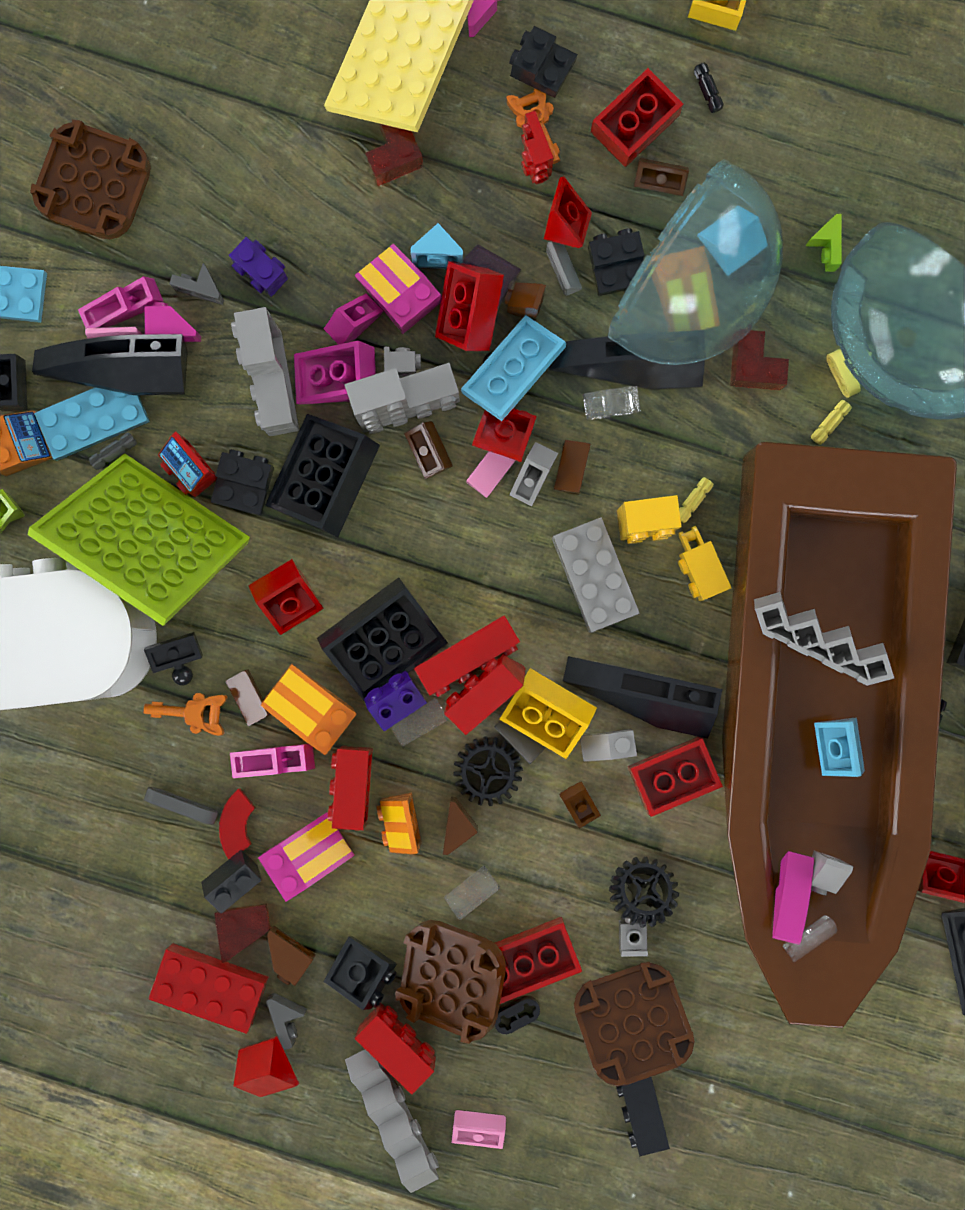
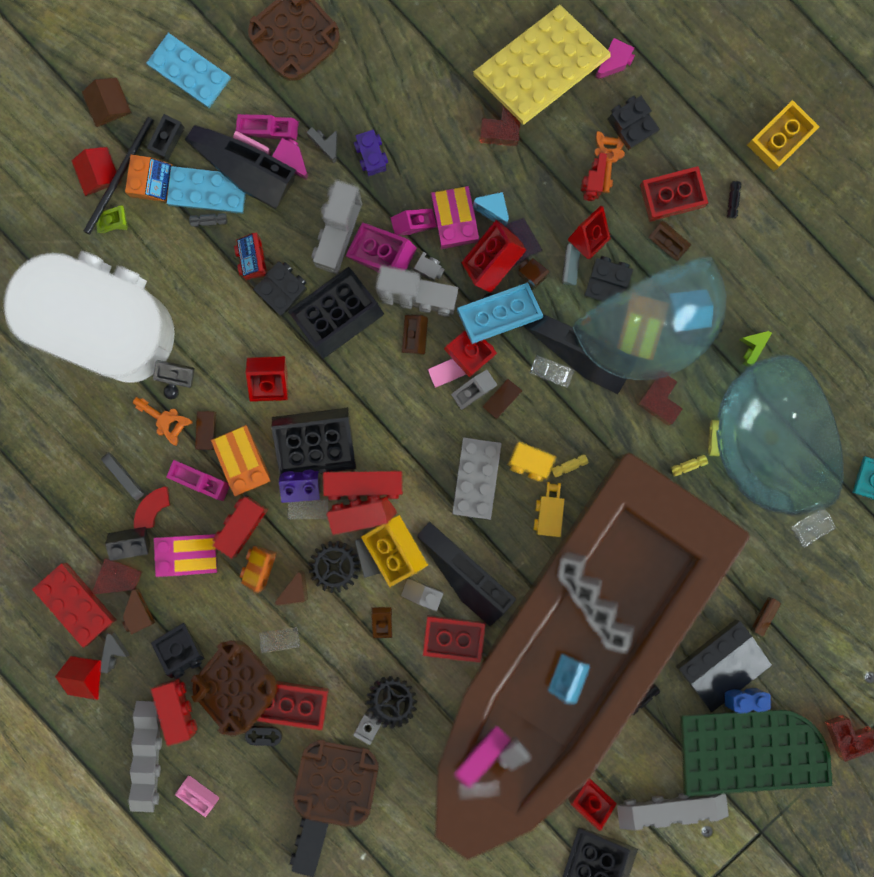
camera: 25 degrees right, 0 degrees up
lime plate [27,454,250,626] -> none

